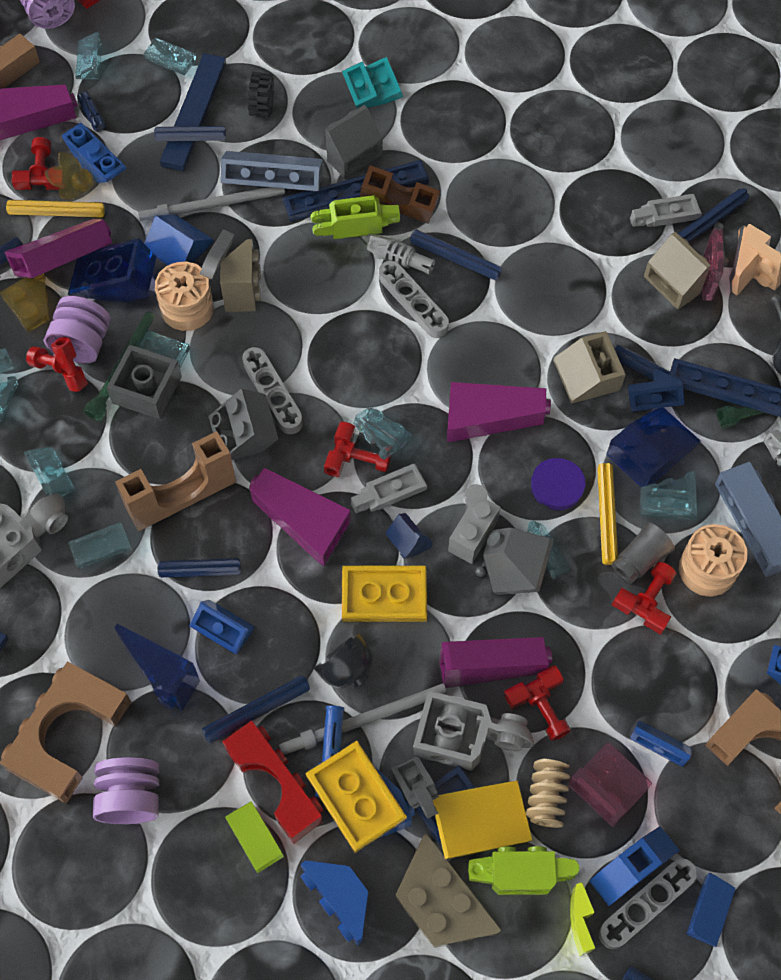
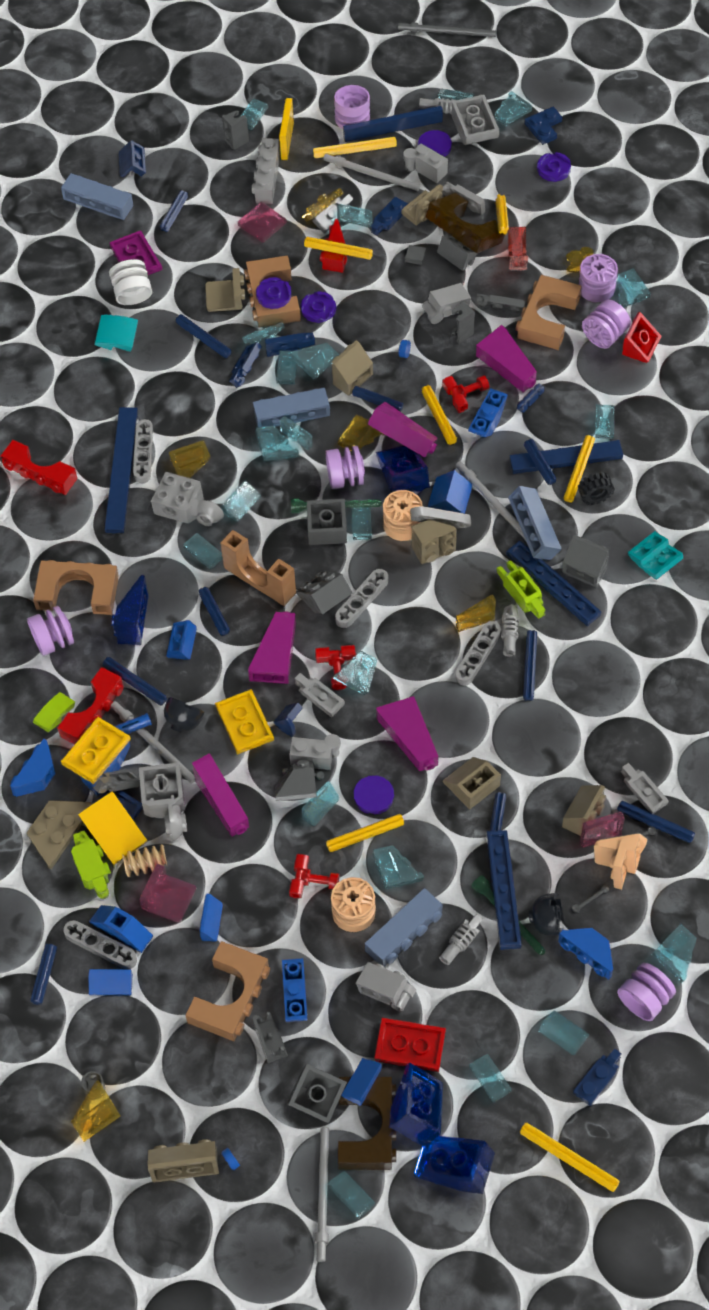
camera: 70 degrees right, 5 degrees down
red bar [26,337,88,392] -> none
clear yellow plate [45,152,93,200] -> none
clear light blue slope [75,32,102,79] -> none
reddish brown arch [360,165,440,224] -> none
red bar [504,665,571,742] -> none
neon yellow slope [570,882,595,956] -> none
clear blue slope [606,408,701,491] -> none
flat silver plant [612,522,675,584] -> none
dark blue slope [628,369,685,412] -> none
none -> clear yellow wing [456,595,496,632]
none -> yellow axle [564,435,595,503]

